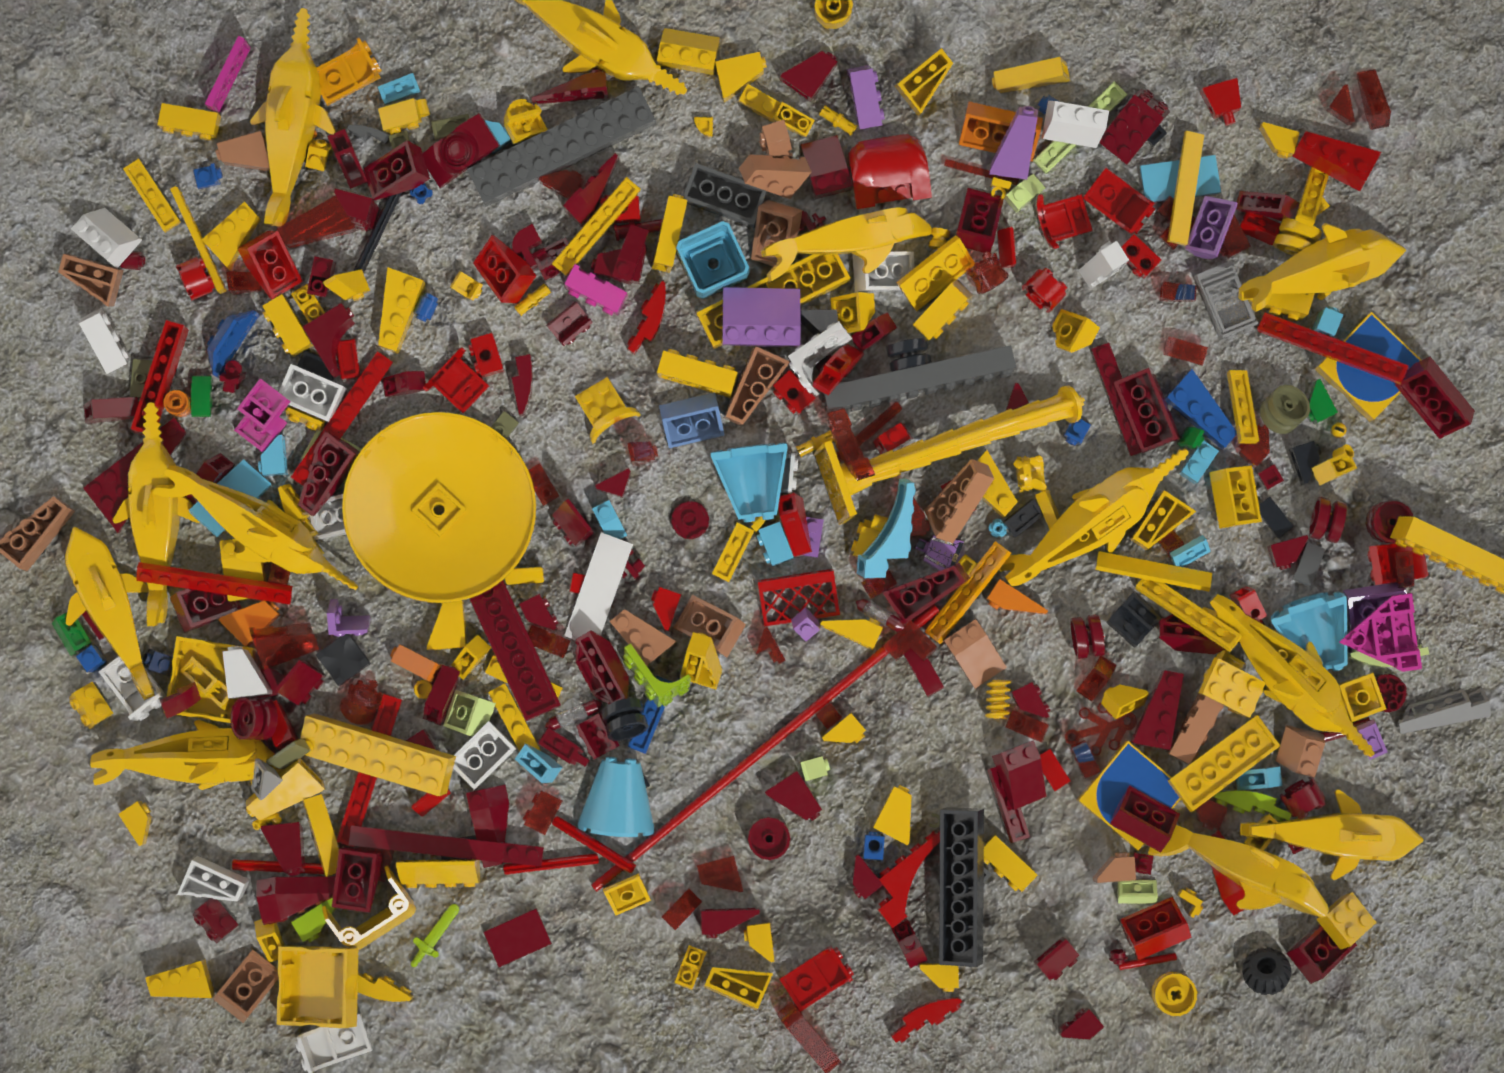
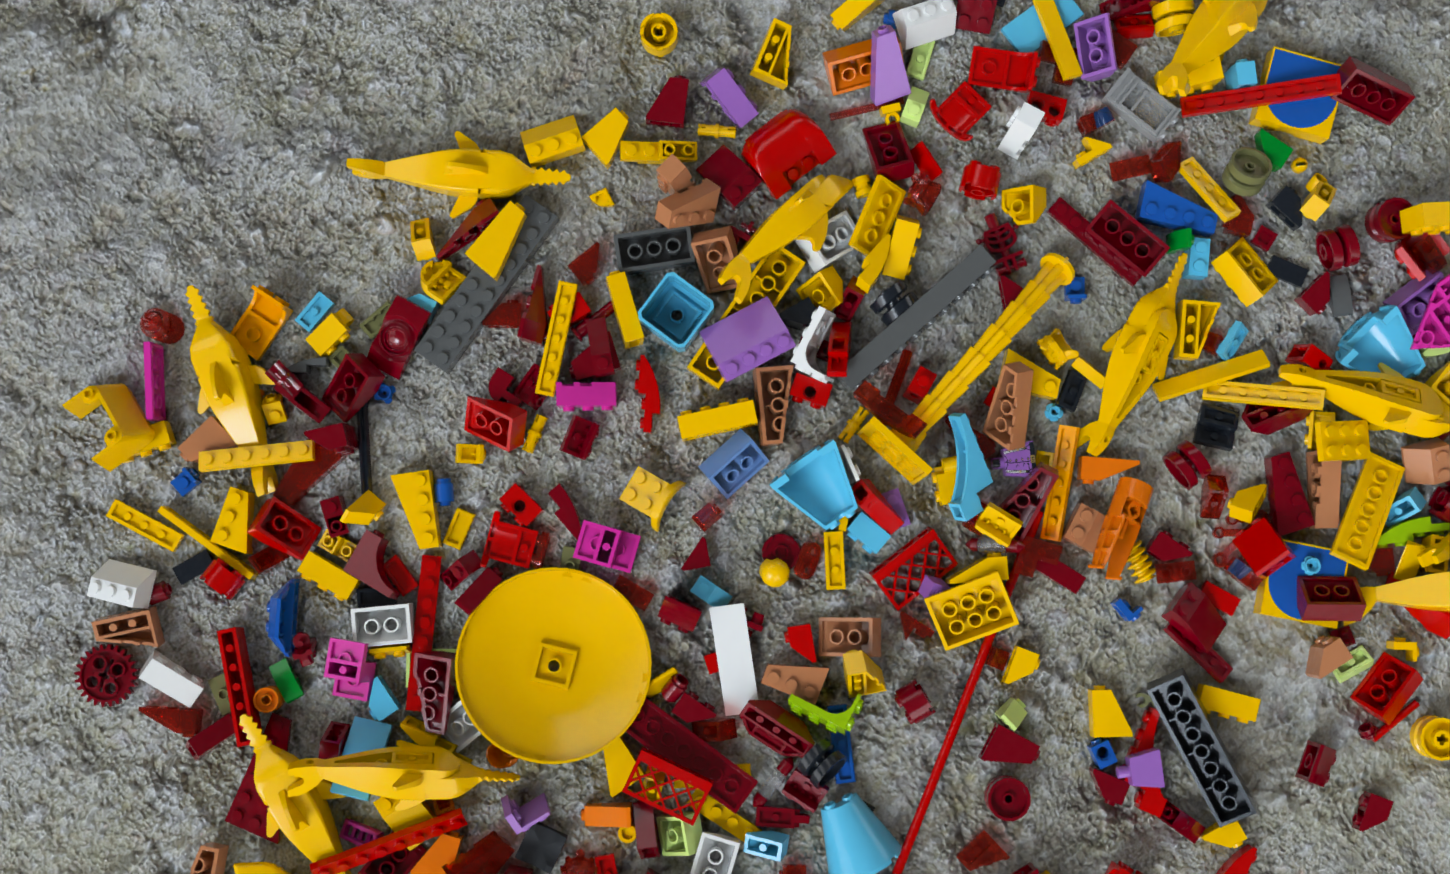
camera: 30 degrees left, 0 degrees up
none -> yellow windscreen [63,383,155,472]
none -> dark red gear [74,644,140,707]
none -> clear red slope [139,705,203,737]
none -> clear red piece [140,308,185,344]
none -> black tile [172,549,214,585]
none -> yellow plate [198,440,315,472]
none -> dark red hips [265,360,304,398]
none -> dark pink slope [339,818,384,846]
none -> yellow slope [410,217,436,261]
none -> yellow tile [442,507,476,550]
none -> dark red slope [454,566,505,616]
none -> yellow slope [464,201,527,281]
none -> orange hair [486,743,519,769]
none -> clear red plate [530,531,551,569]
none -> clear red slope [567,242,601,286]
none -> dark pink bracket [573,520,641,573]
none -> red fence [622,747,714,826]
none -> dark red brick [661,674,689,702]
none -> yellow hair [759,558,790,587]
none -> clear red plate [794,541,821,580]
none -> yellow slope [856,233,891,294]
none -> dark red brick [894,679,936,724]
none -> yellow slope [924,571,1019,651]
none -> yellow bracket [974,502,1023,547]
none -> dark red torso [976,213,1027,277]
none -> yellow slope [1072,137,1112,169]
none -> orange piece [1088,477,1154,580]
none -> blue bracket [1110,598,1143,622]
none -> medium lavender torso [1116,747,1165,788]
none -> clear red slope [1146,140,1182,183]
none -> red slope [1232,517,1296,579]
none -> medium azure plate [1301,556,1321,575]
none -> yellow slope [1393,540,1427,580]

